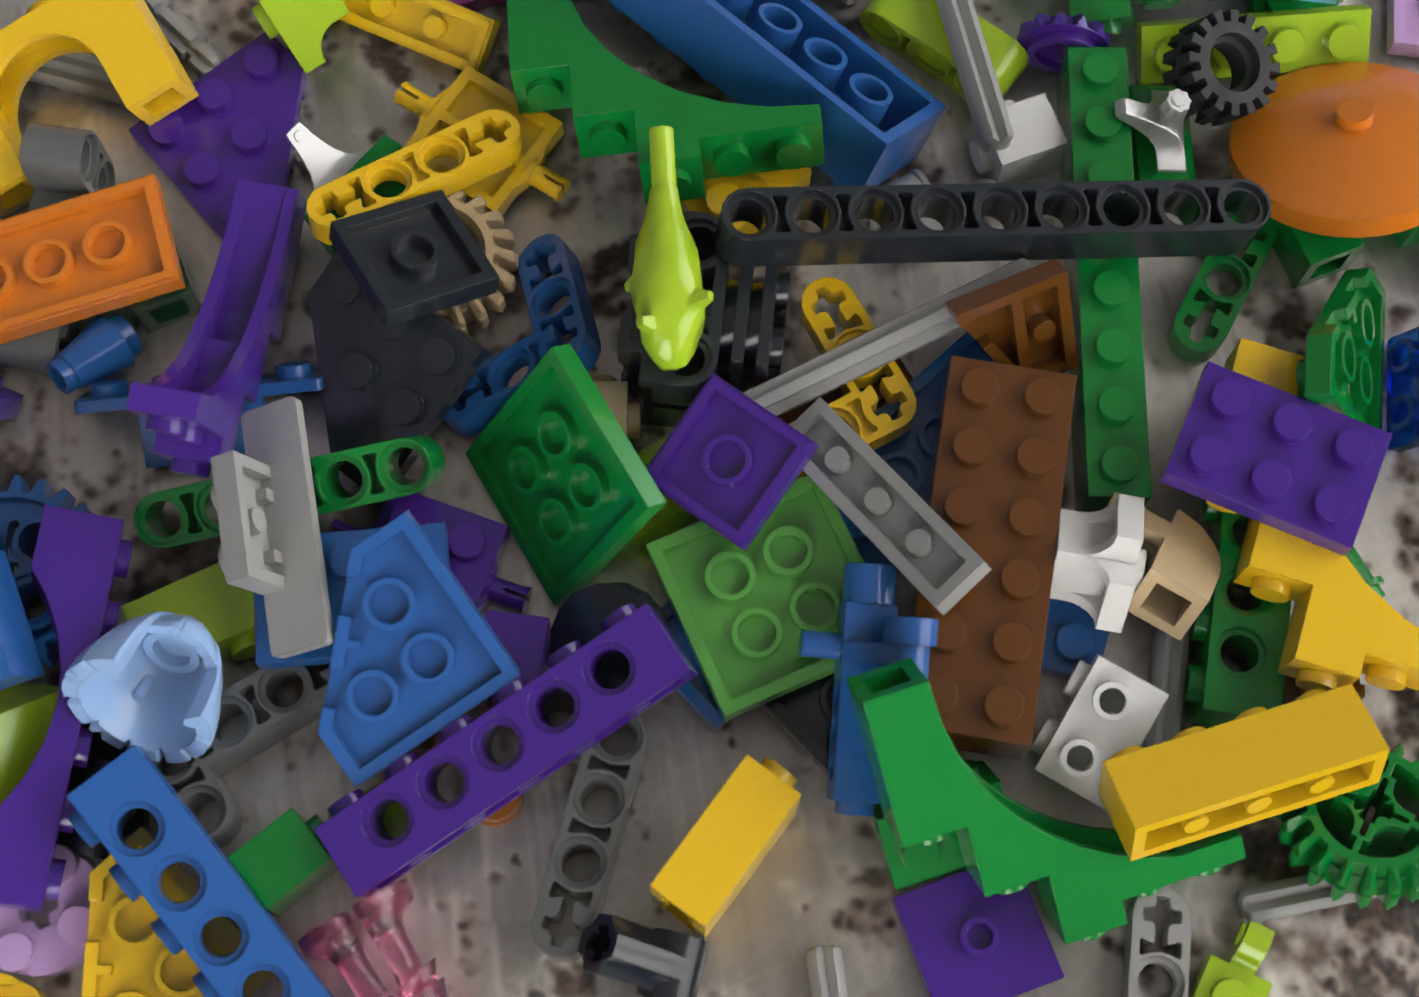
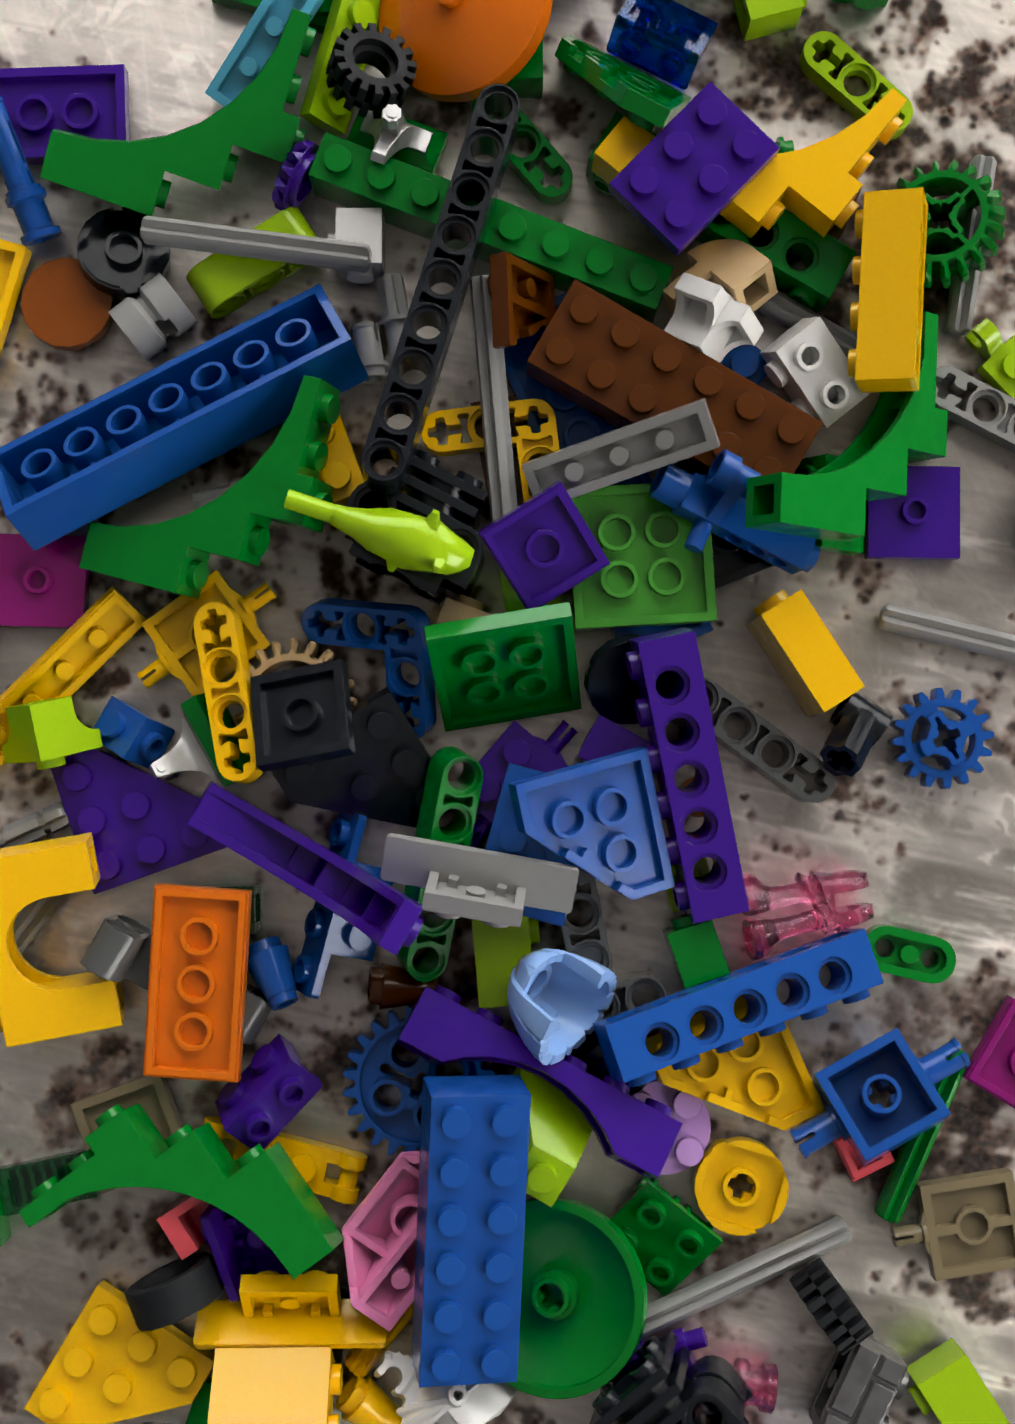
camera: 70 degrees left, 15 degrees up
none -> blue bracket [93,696,175,769]
none -> reddish brown cone [367,963,436,1010]

